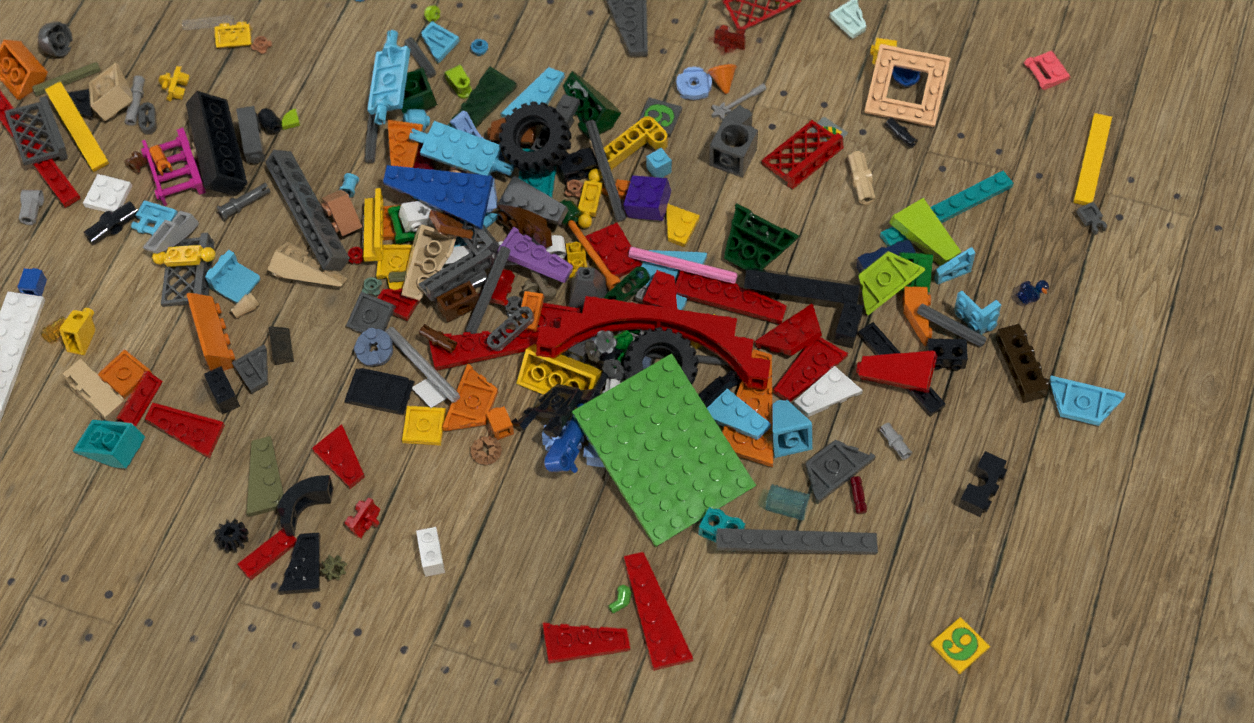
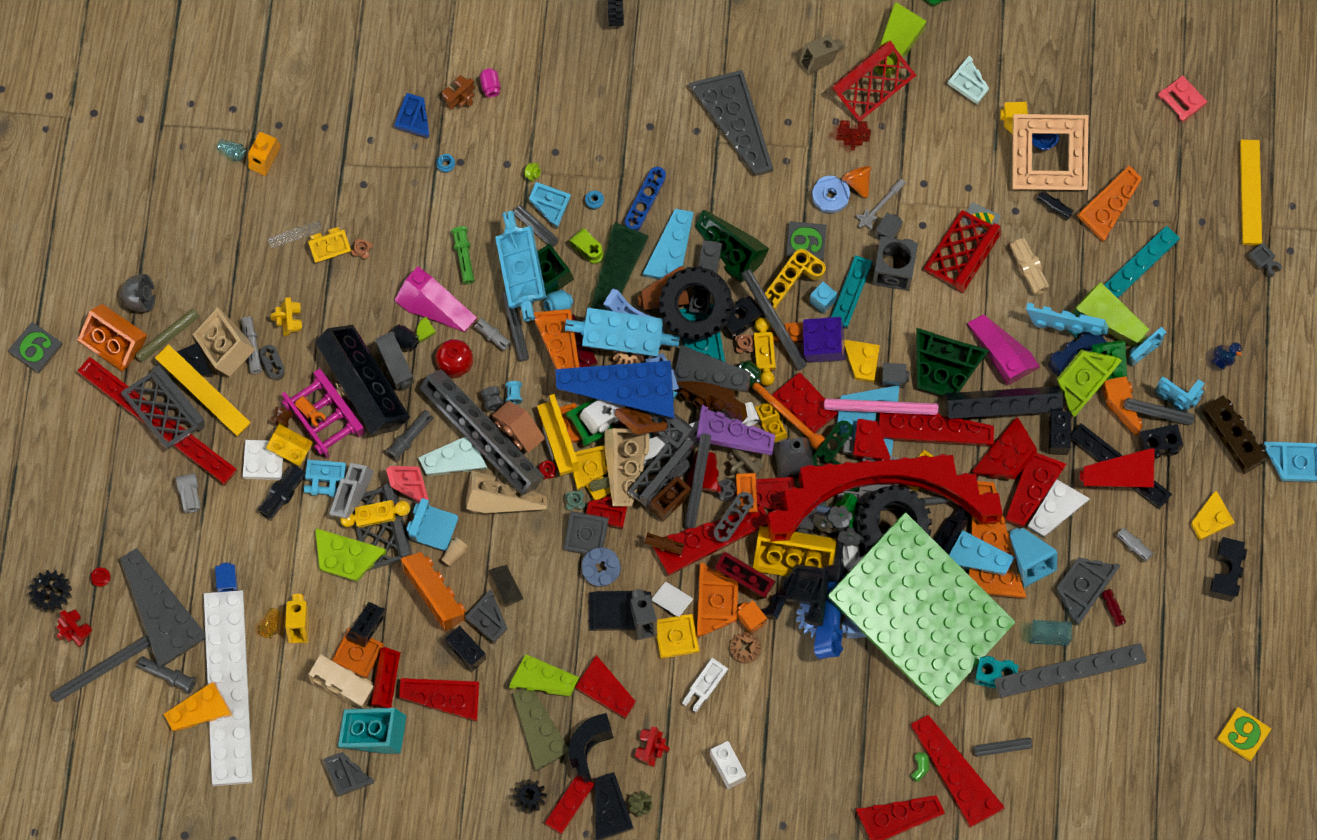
camera: 20 degrees left, 10 degrees up
light grey axle [385,327,460,403] -> none
none -> yellow bracket [266,424,313,466]
none -> lime wing [316,528,387,582]
none -> dark grey wing [323,752,374,797]
none -> black hinge [346,602,385,647]
none -> coral wing [386,466,429,502]
none -> dark pink wedge [394,266,477,332]
none -> light aqua wing [418,436,487,476]
none -> red cylinder [435,339,473,378]
none -> bright green pin [451,226,475,284]
none -> light grey pin [475,318,511,351]
none -> dark grey wheel [480,386,504,412]
none -> lime wing [509,654,579,696]
none -> blue beam [625,167,666,233]
none -> dark grey torso [631,589,657,640]
none -> white hinge [682,658,728,713]
none -> dark red brick [715,551,776,598]
none -> teal tile [831,255,873,329]
none -> dark grey brick [881,363,910,389]
none -> dark pink wedge [967,314,1040,386]
none -> dark grey axle [974,737,1032,757]
none -> medium azure wing [1026,303,1109,335]
none -> orange wing [1077,165,1142,242]
none -> yellow wing [1191,491,1235,541]

